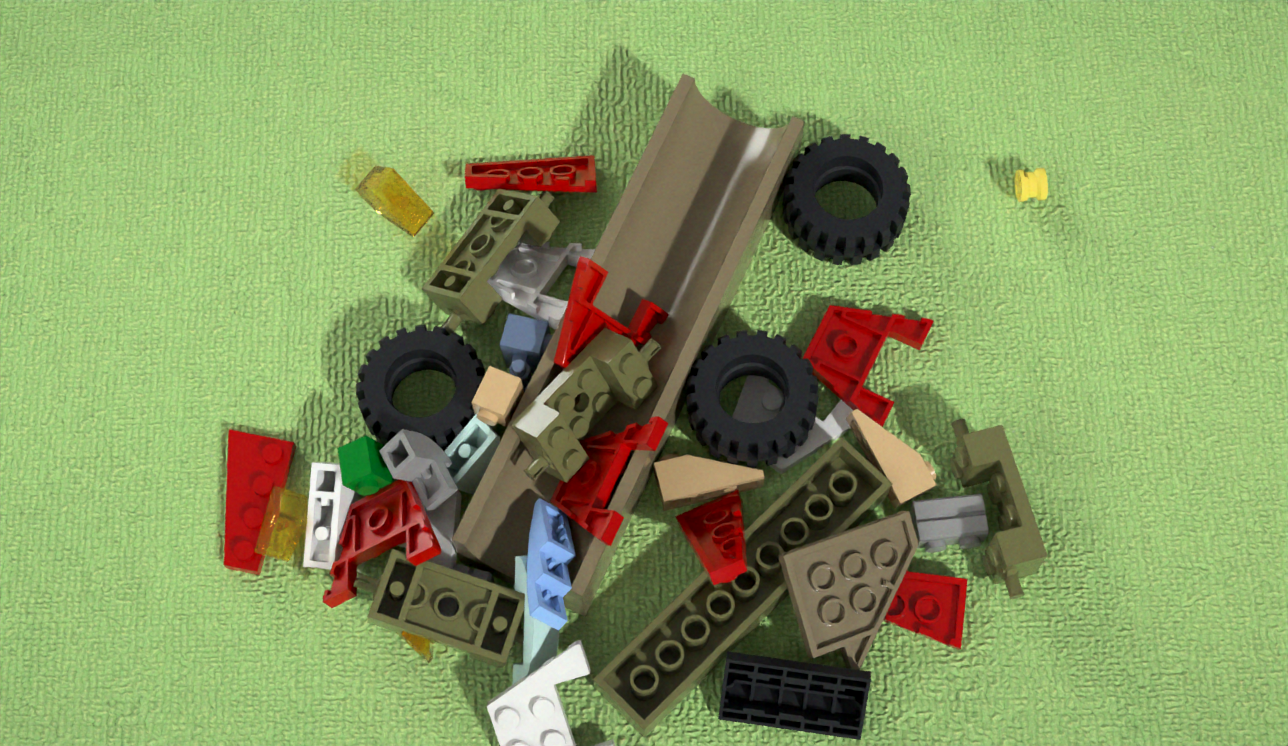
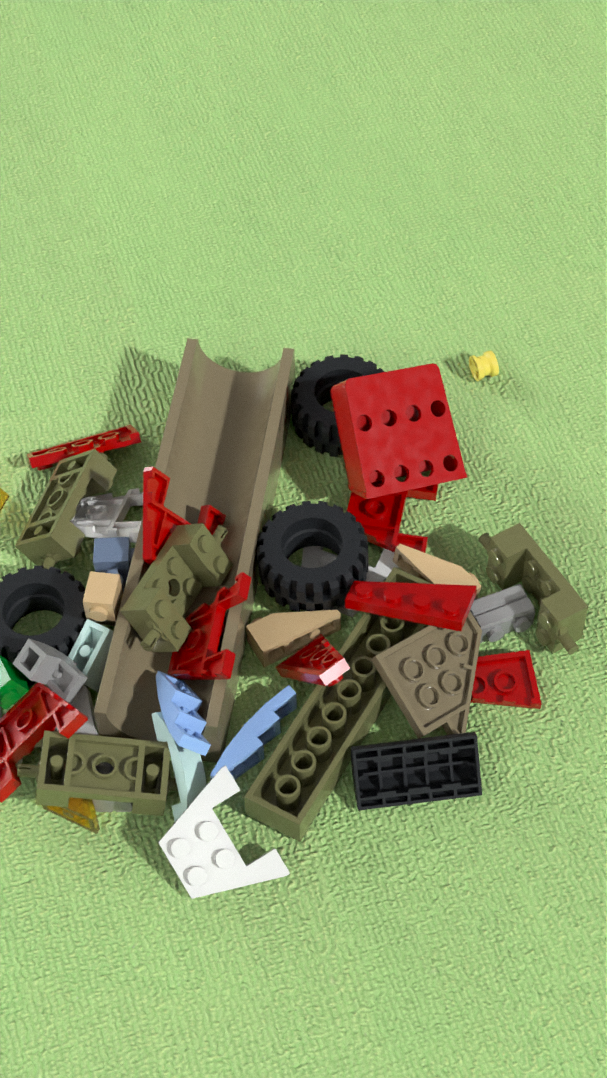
camera: 15 degrees left, 15 degrees down
none -> light blue slope [210,685,297,780]
none -> red piece [331,363,468,499]
none -> red wing [345,581,477,632]

